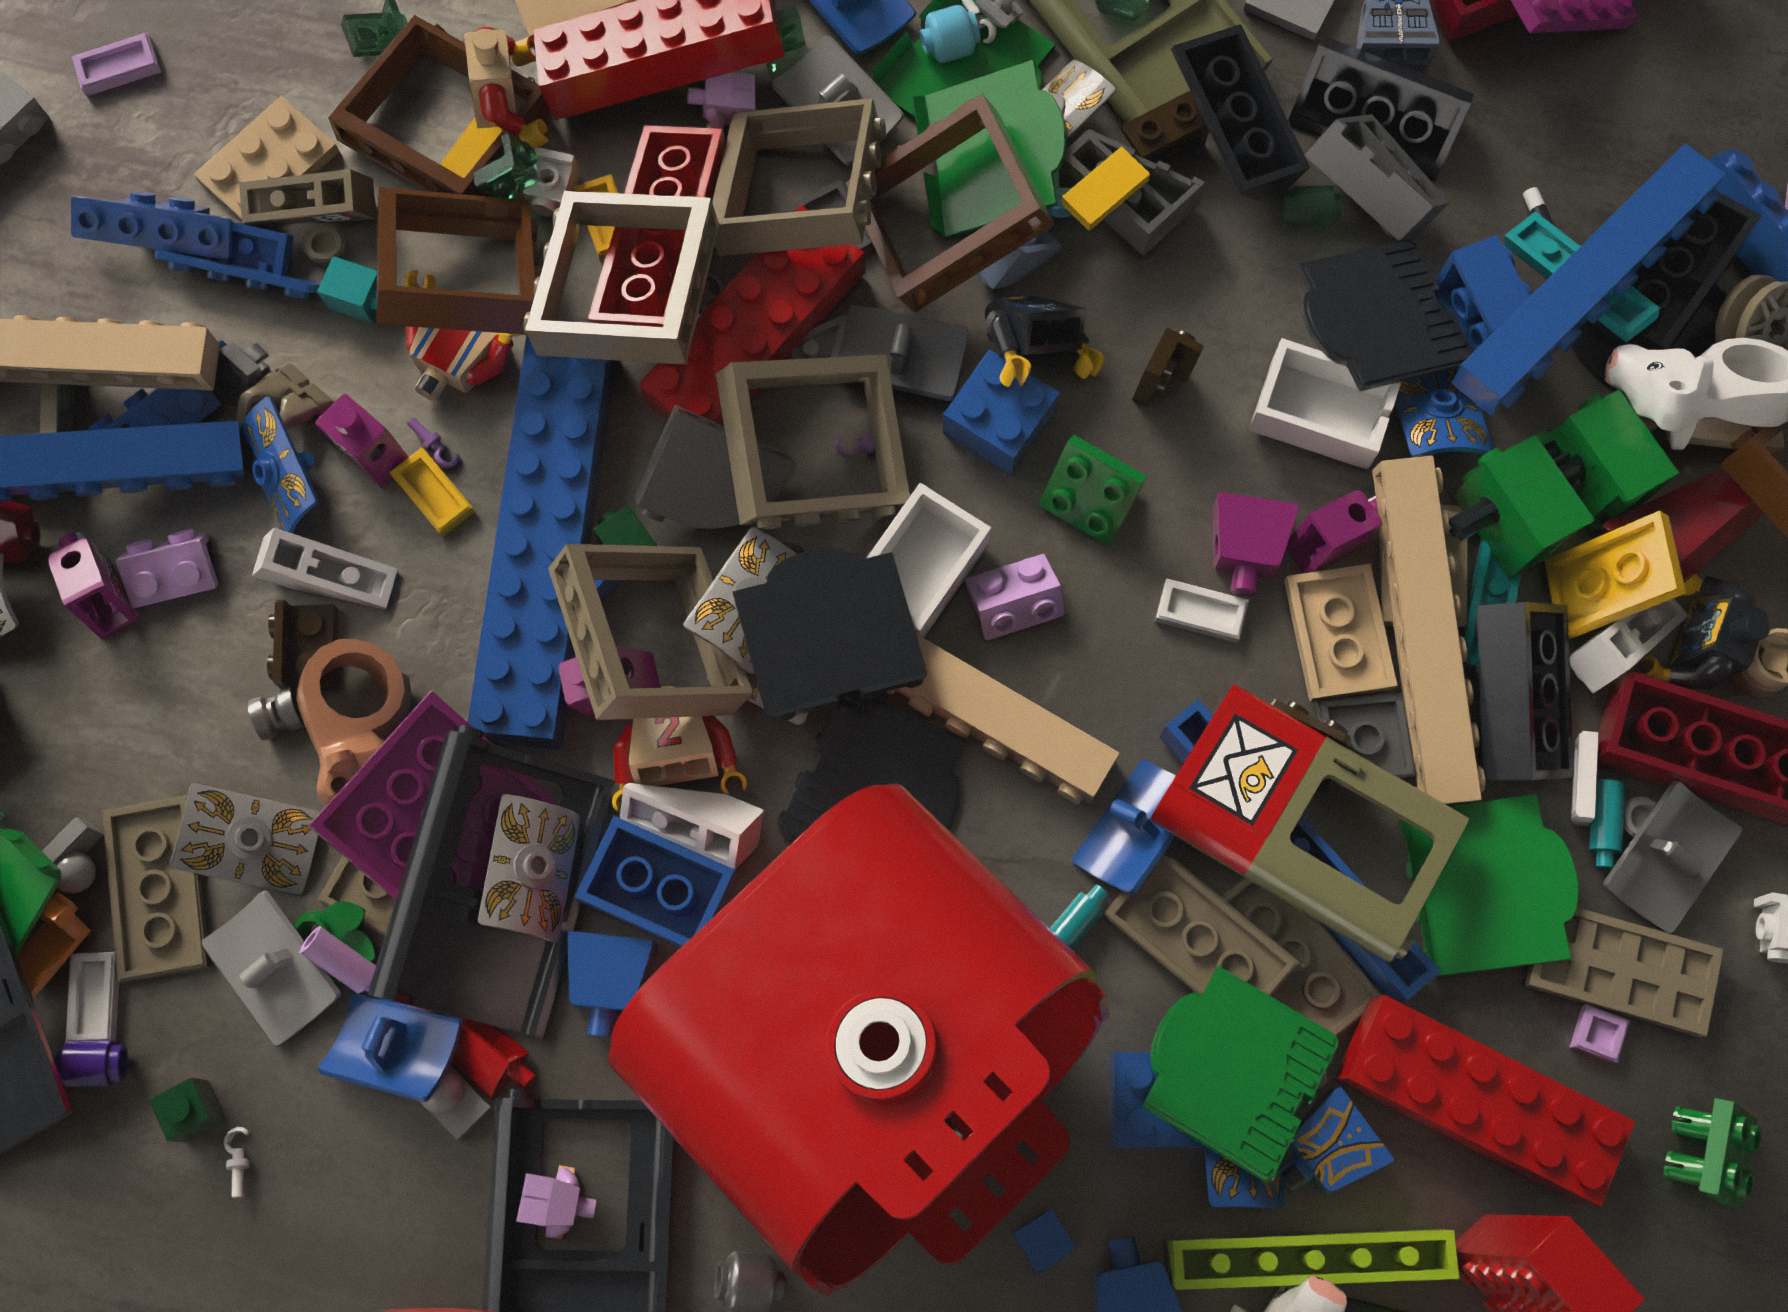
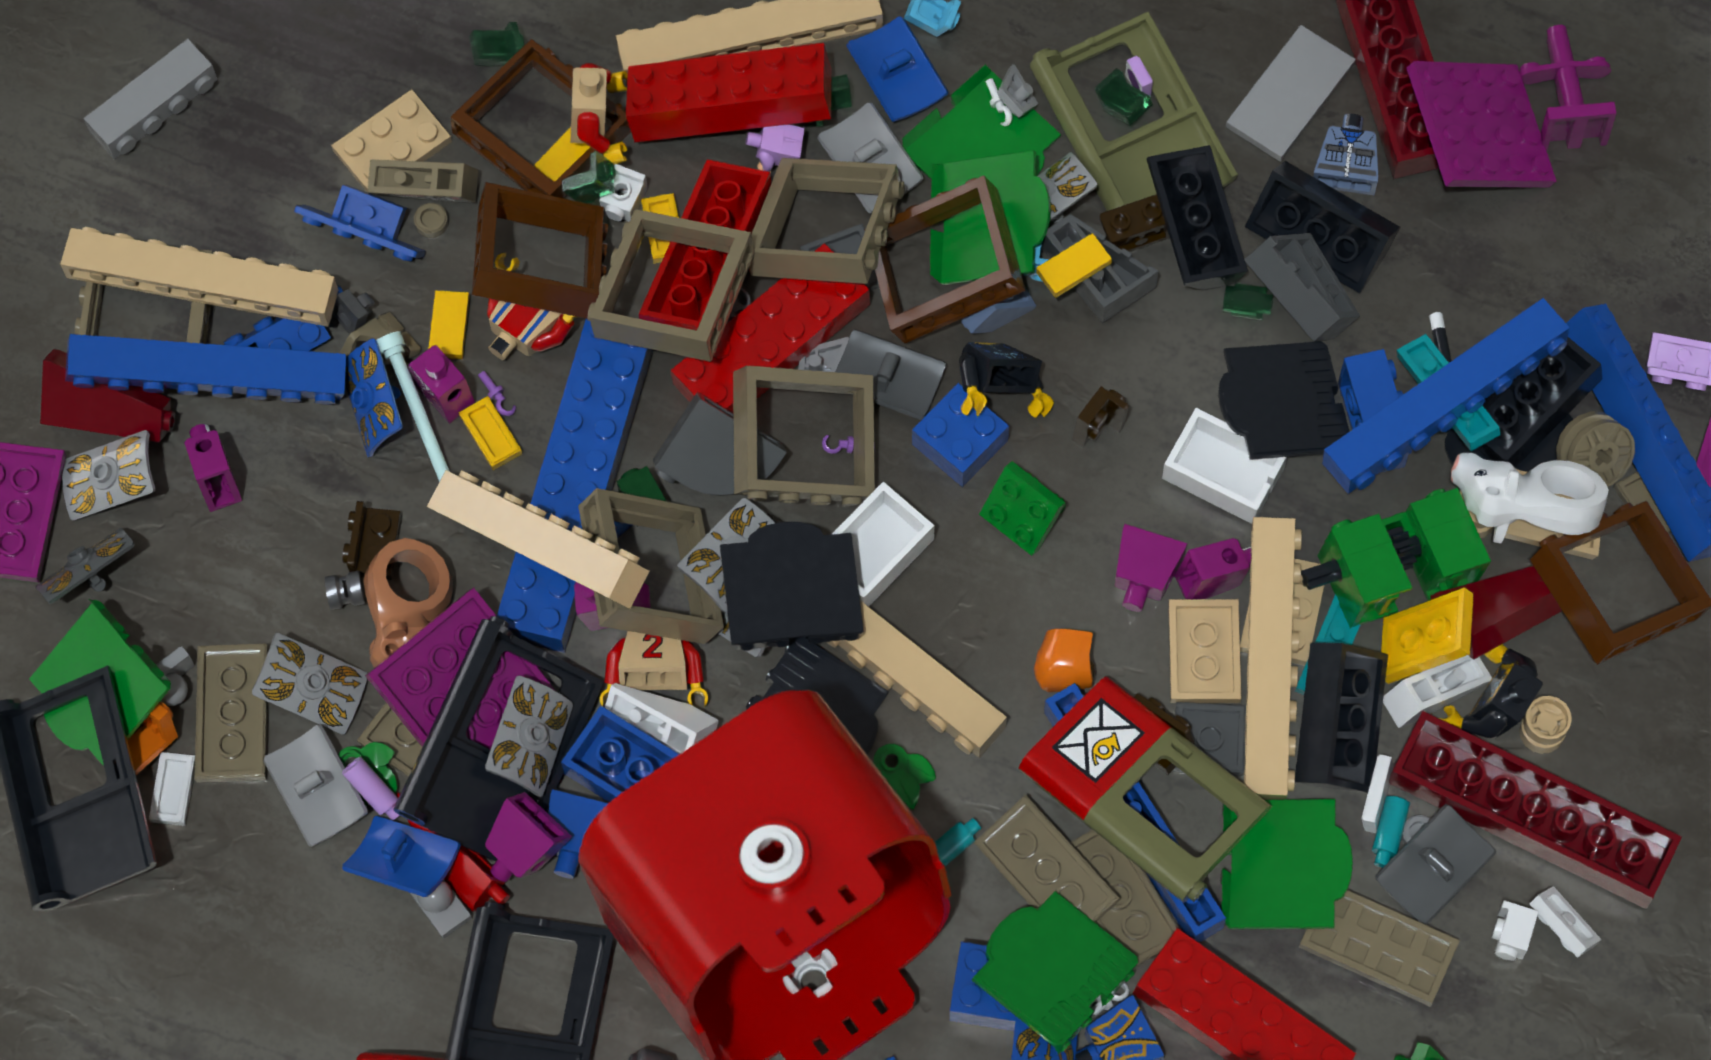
camera: 10 degrees right, 5 degrees down
dark purple brick [55,1040,128,1087] -> none
lavender tile [71,32,162,96] -> none
blue bracket [71,192,233,259] -> none
lavender bracket [116,529,219,609] -> none
dark green brick [149,1077,227,1143] -> none
white hand [224,1127,250,1199] -> none
white slope [252,528,398,609] -> none
teal brick [317,256,377,324] -> none
lavender piece [517,1165,596,1240] -> none
medium azure head [919,5,981,63] -> none
lavender bracket [964,554,1065,640] -> none
blue shield [1072,759,1175,895] -> none
white tile [1155,578,1249,643] -> none
blue shield [1395,369,1494,457] -> none
lavender tile [1570,1004,1630,1064] -> none
none -> light aqua piece [377,331,450,482]
none -> tan brick [427,470,649,609]
none -> yellow tile [428,290,470,359]
none -> magenta torso [485,792,572,882]
none -> green plate [873,744,936,810]
none -> orange piece [1034,629,1095,692]

